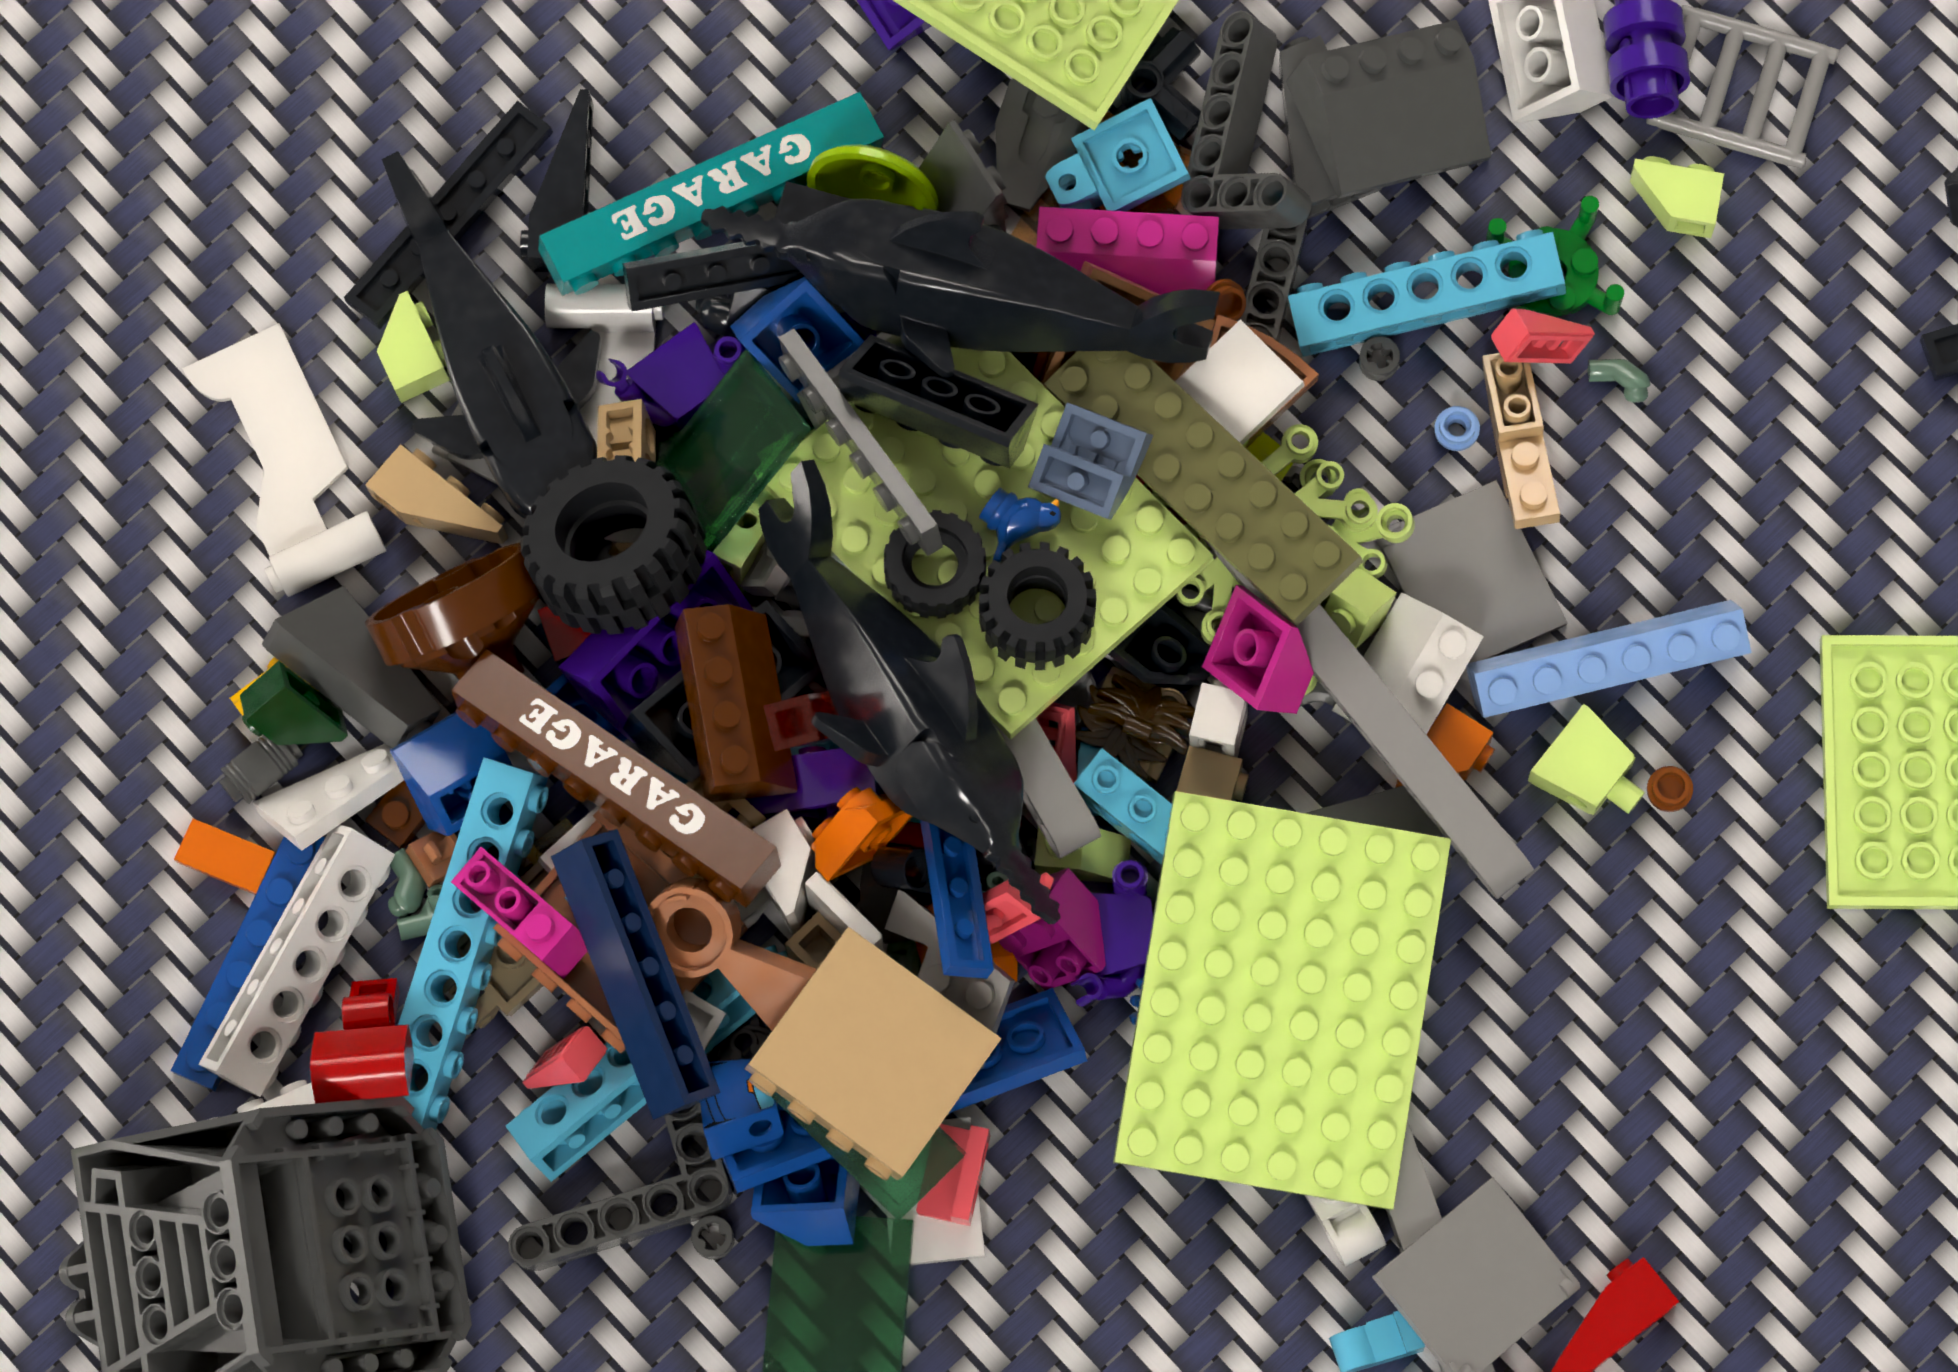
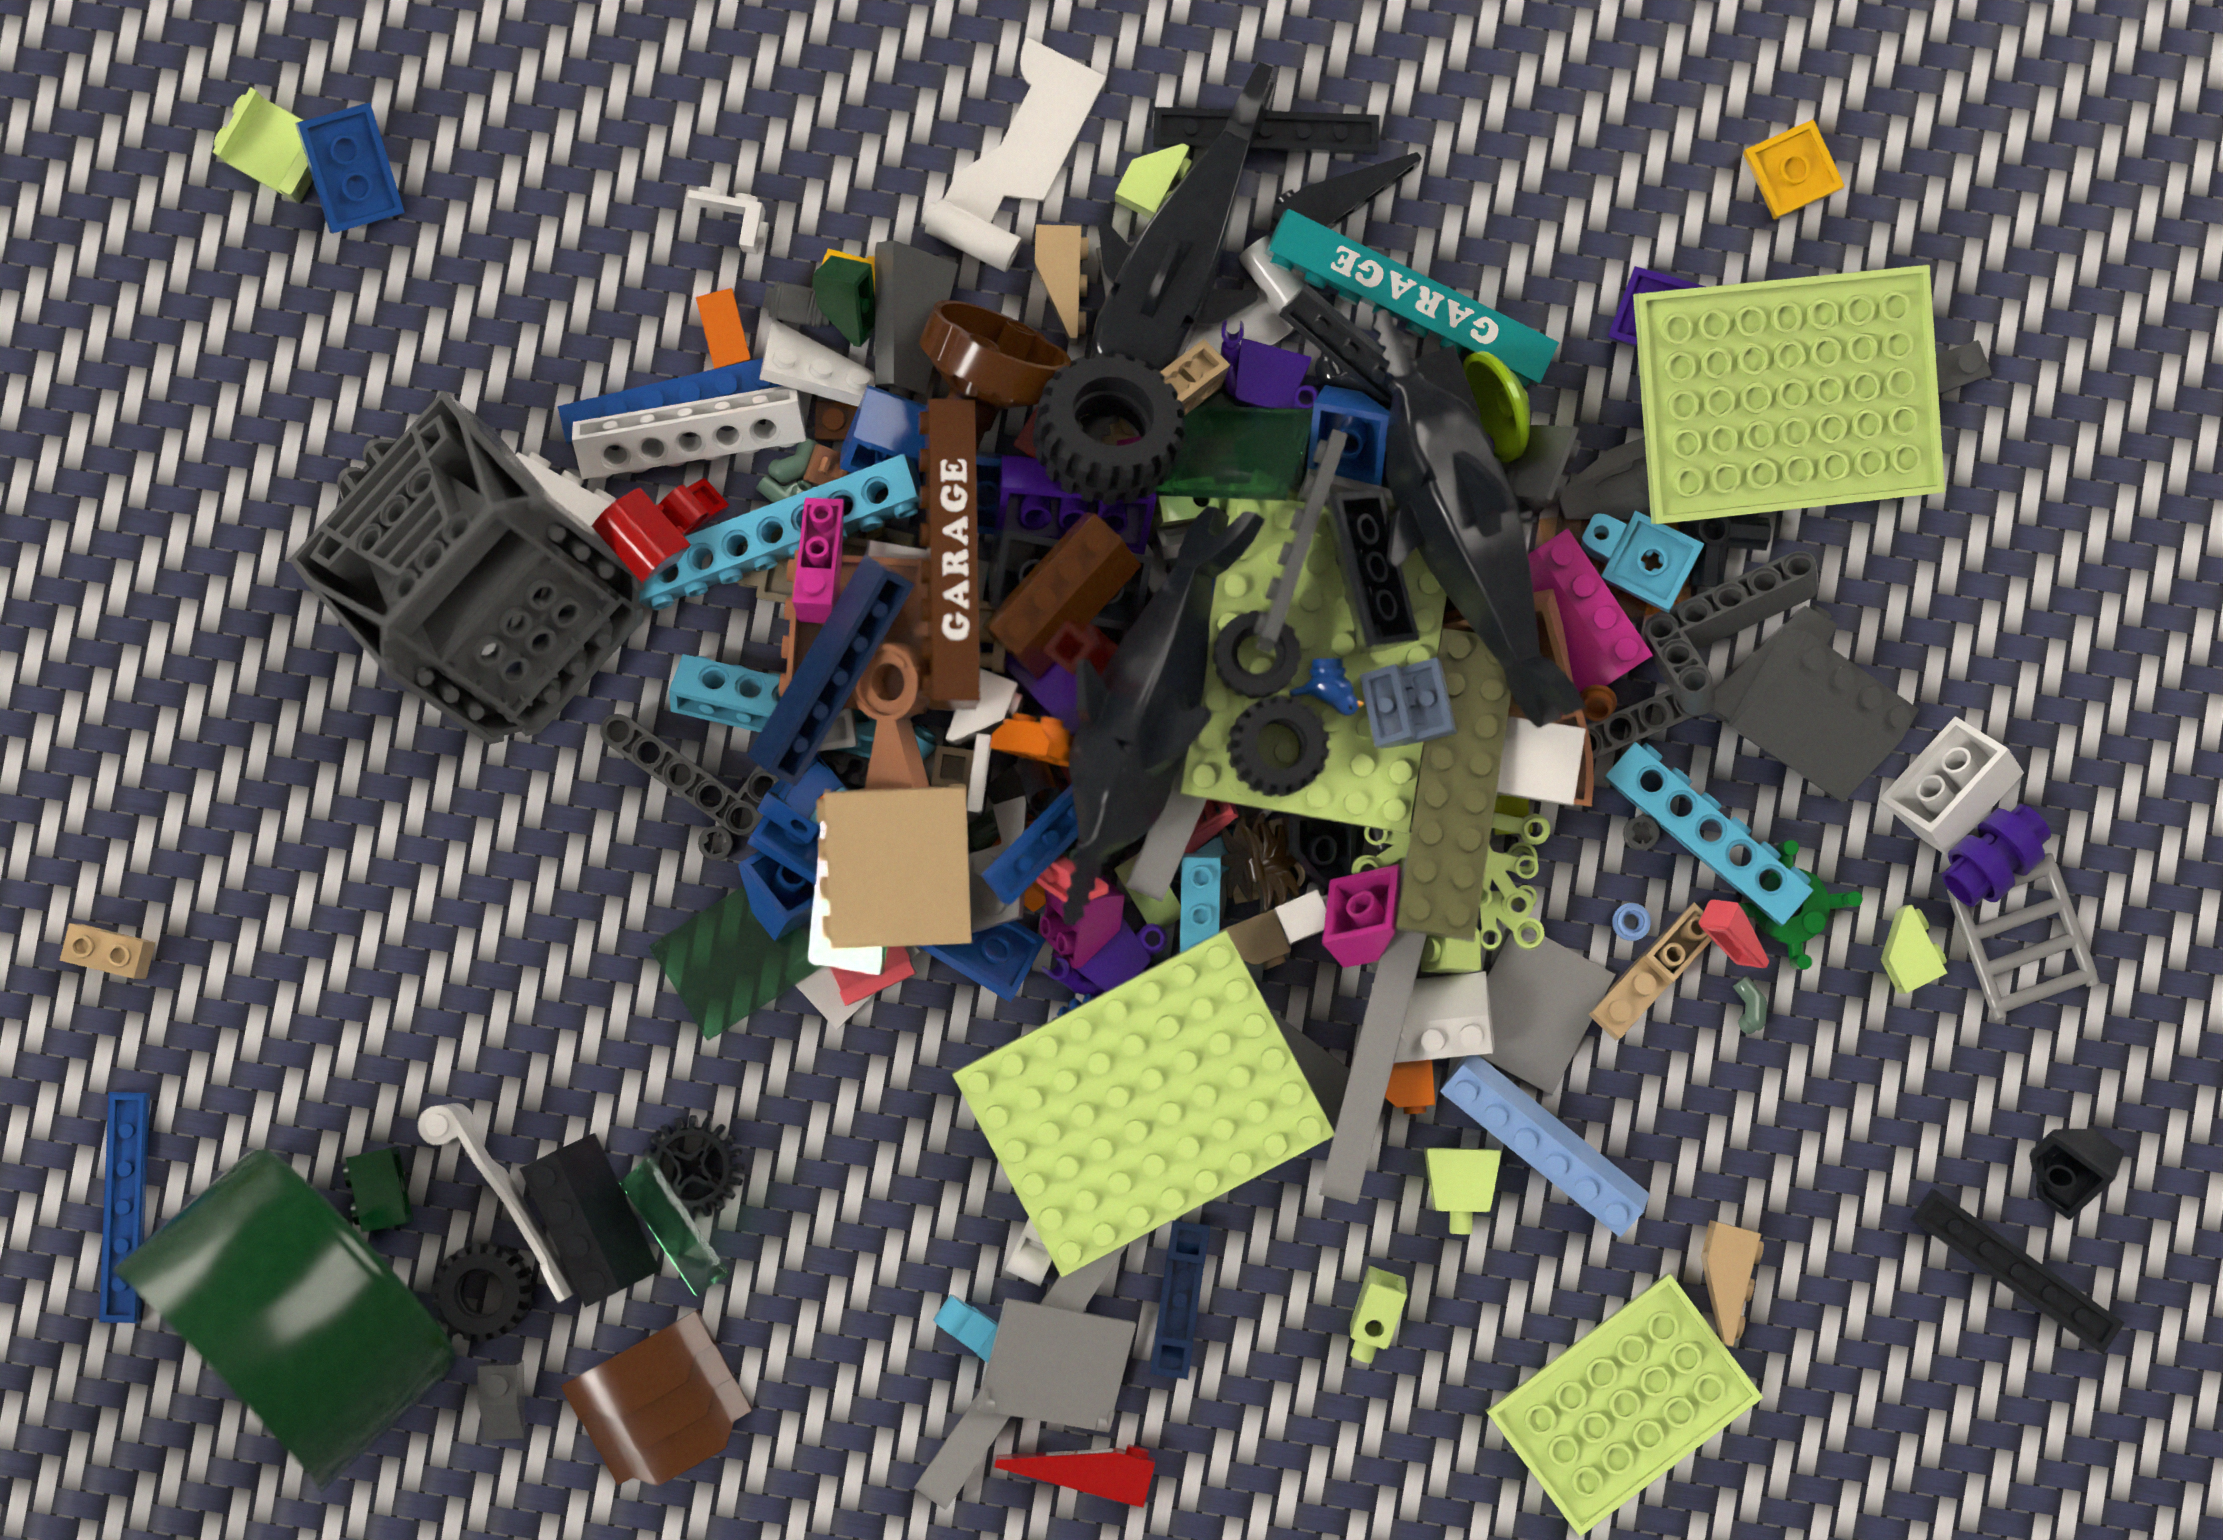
camera: 45 degrees right, 10 degrees up
coral slope [522,1026,608,1089] -> none
dark orange plate [1647,766,1693,812] -> none
none -> white bracket [687,186,769,255]
none -> dark blue slope [1150,1220,1210,1380]
none -> yellowish green torso [1350,1266,1407,1363]
none -> tan slope [1701,1220,1764,1346]

